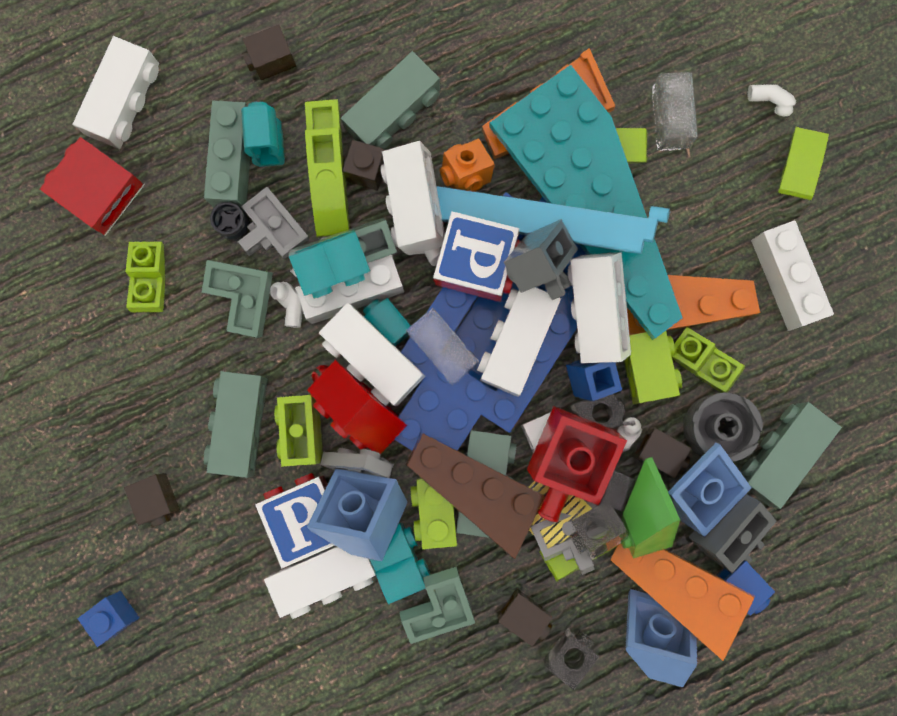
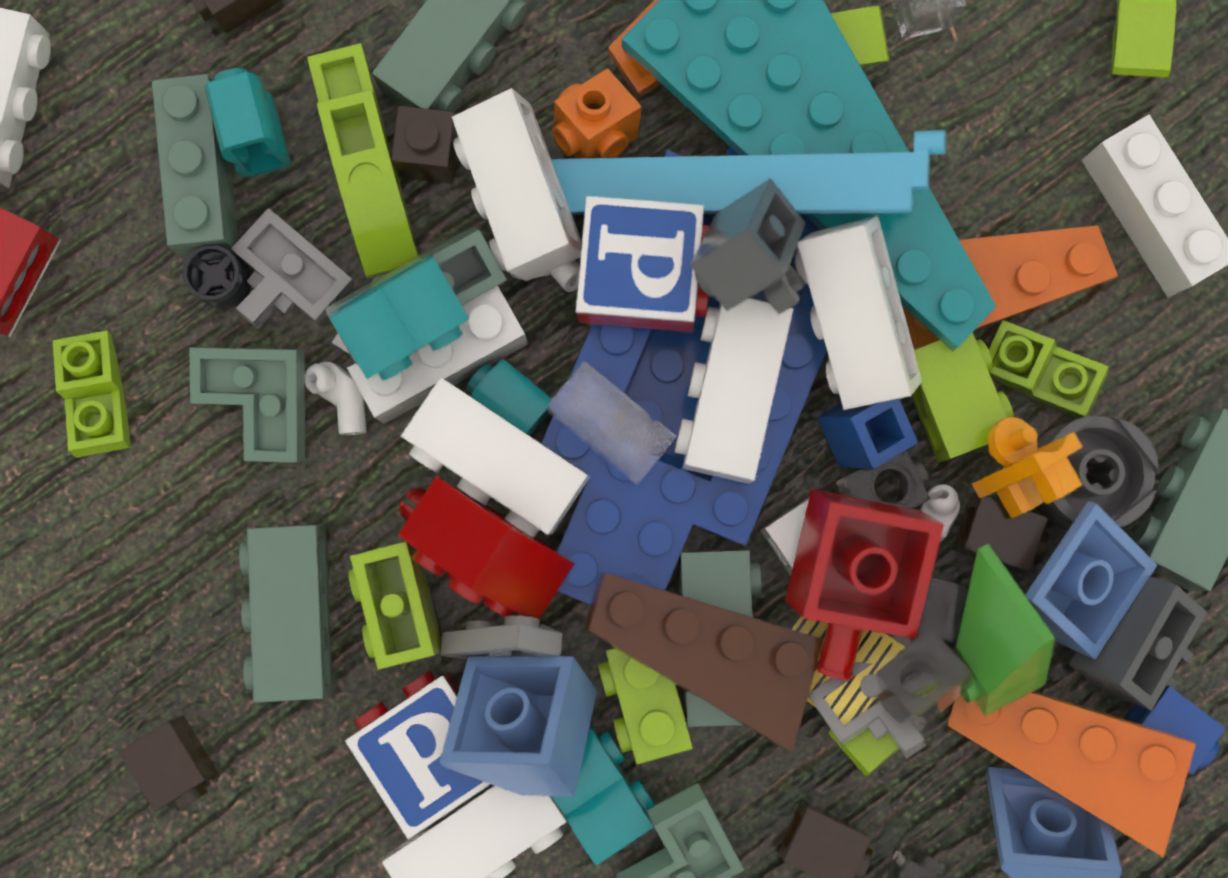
camera: 20 degrees left, 0 degrees up
none -> light orange hips [972,417,1083,519]

